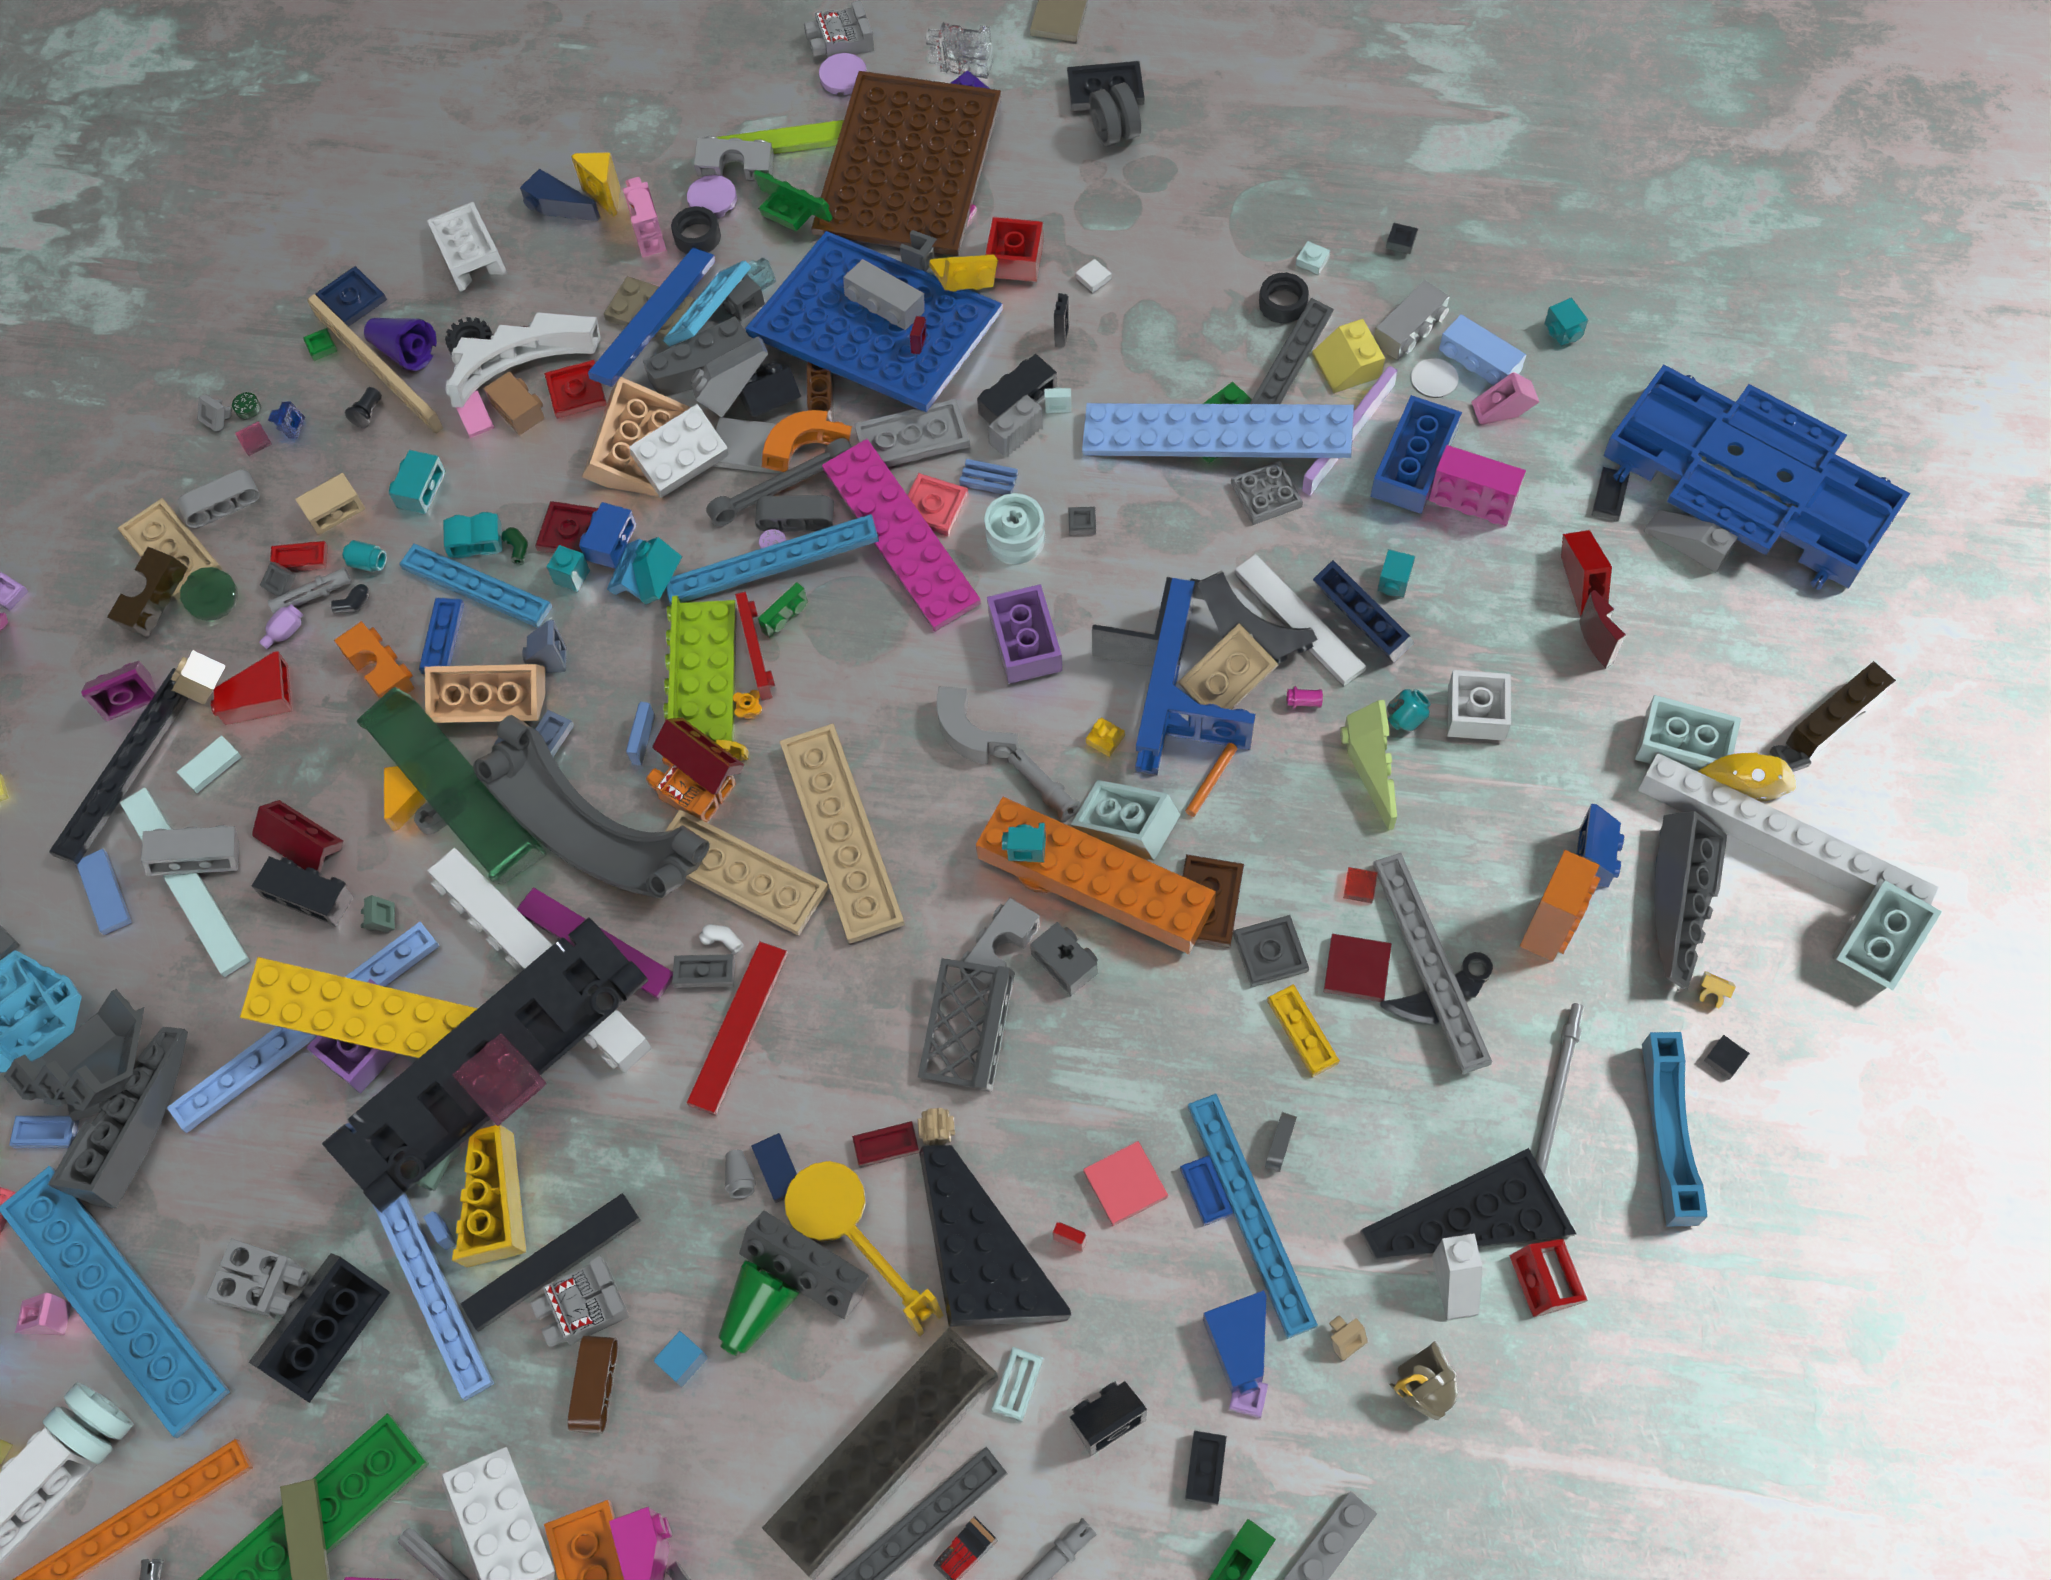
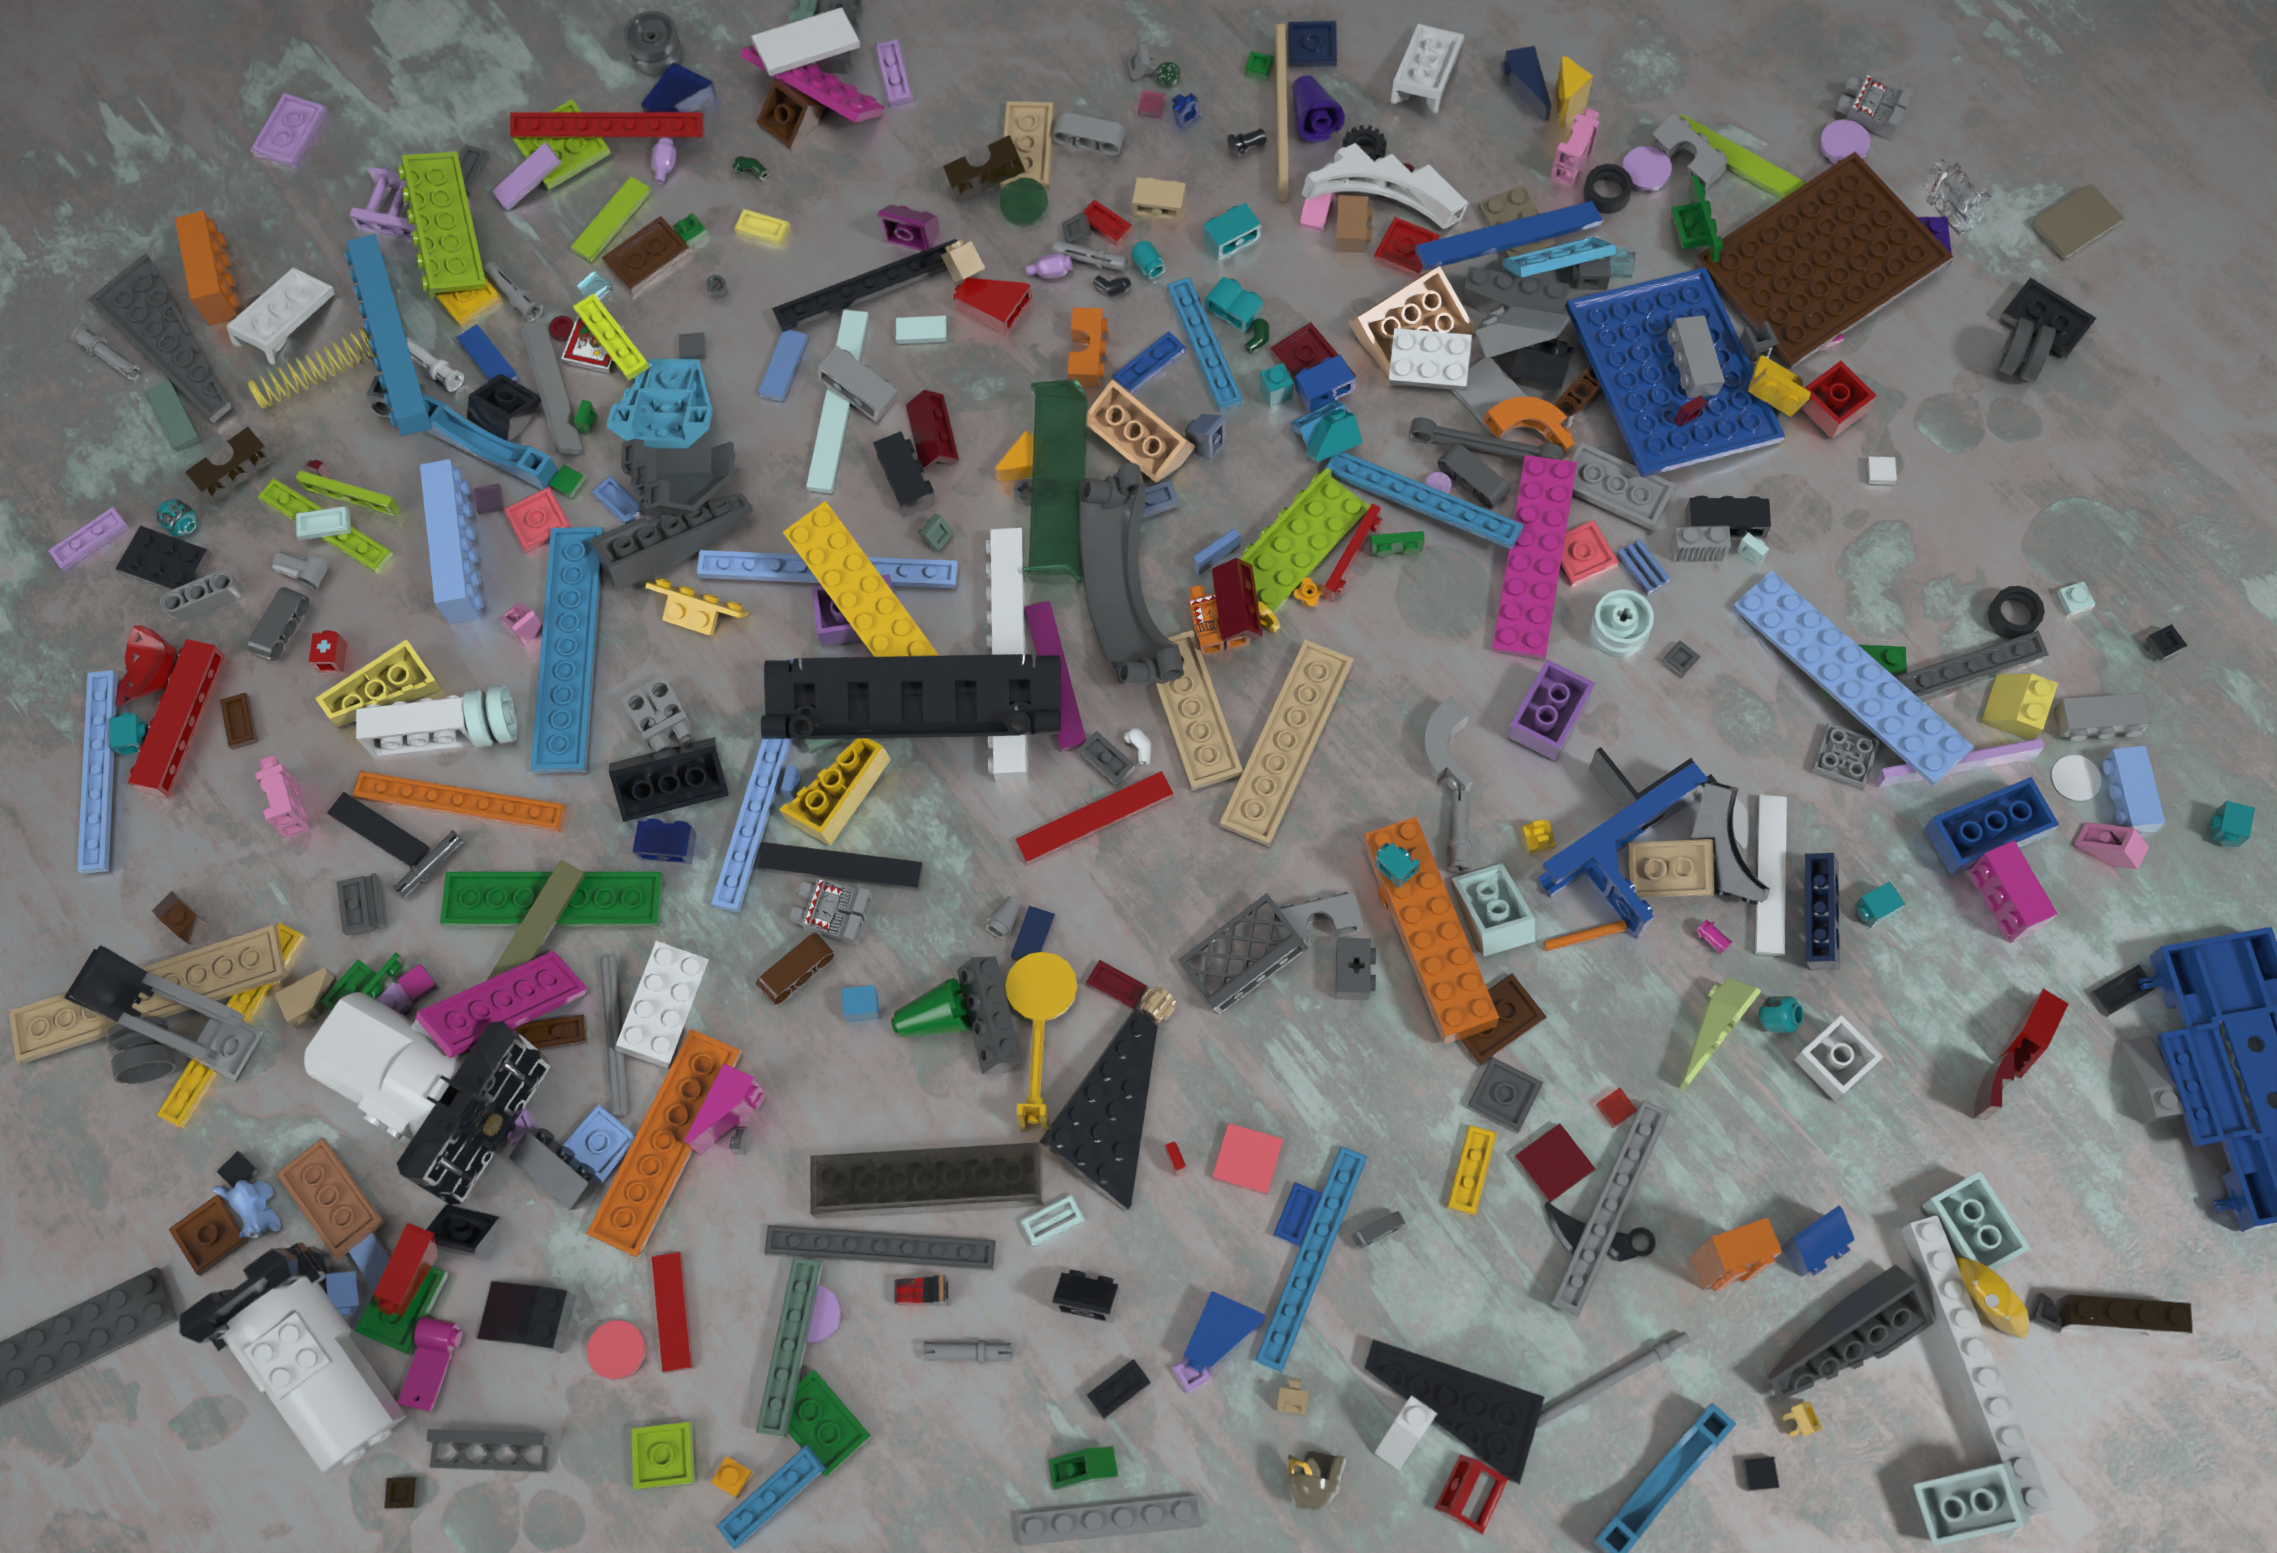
camera: 45 degrees right, 5 degrees up
clear pink brick [453,1033,547,1126] -> none
black tile [1054,293,1069,348] -> none
none -> clear blue brick [633,818,697,865]
none -> yellow bracket [645,578,750,635]

